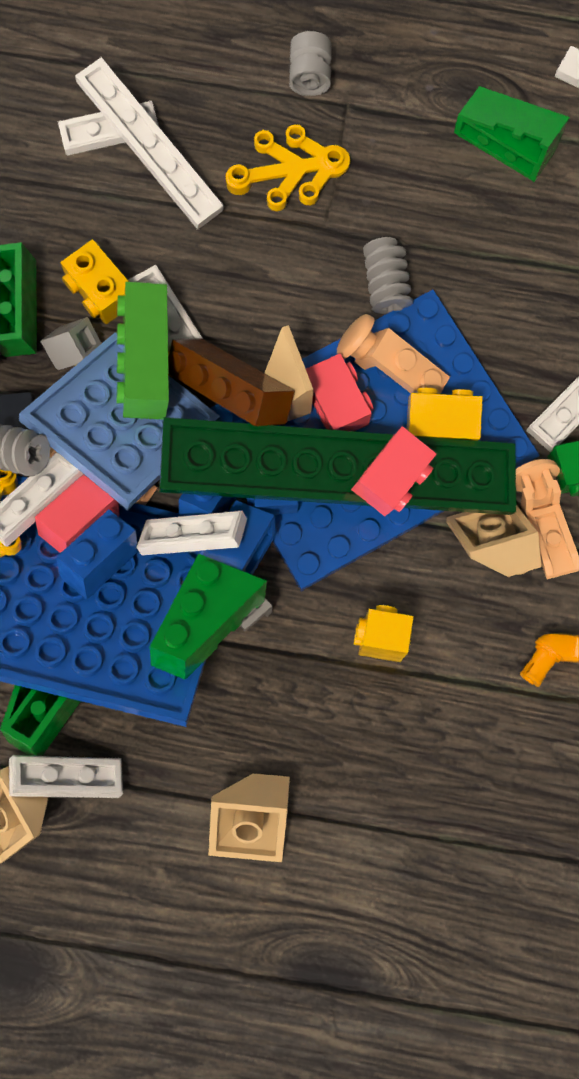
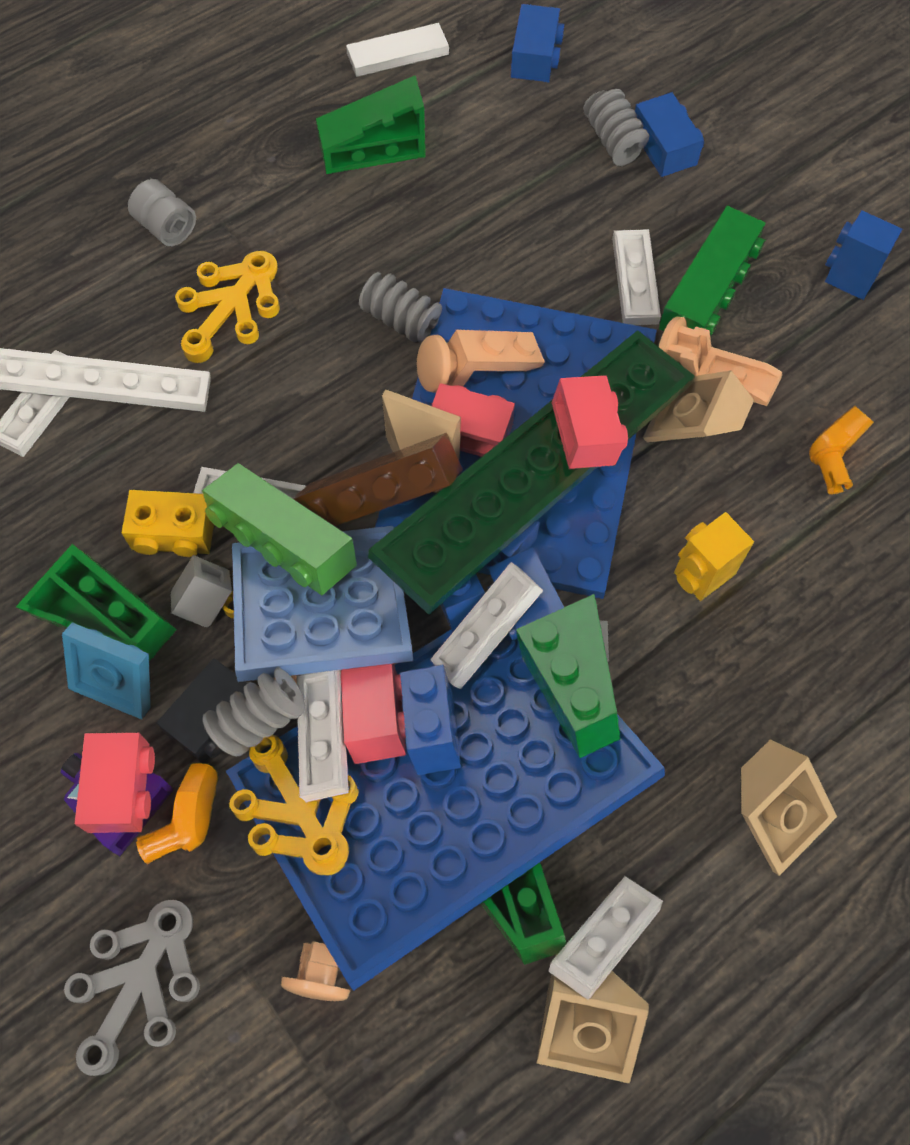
camera: 45 degrees left, 10 degrees down
yellow brick [407,388,482,441] -> none

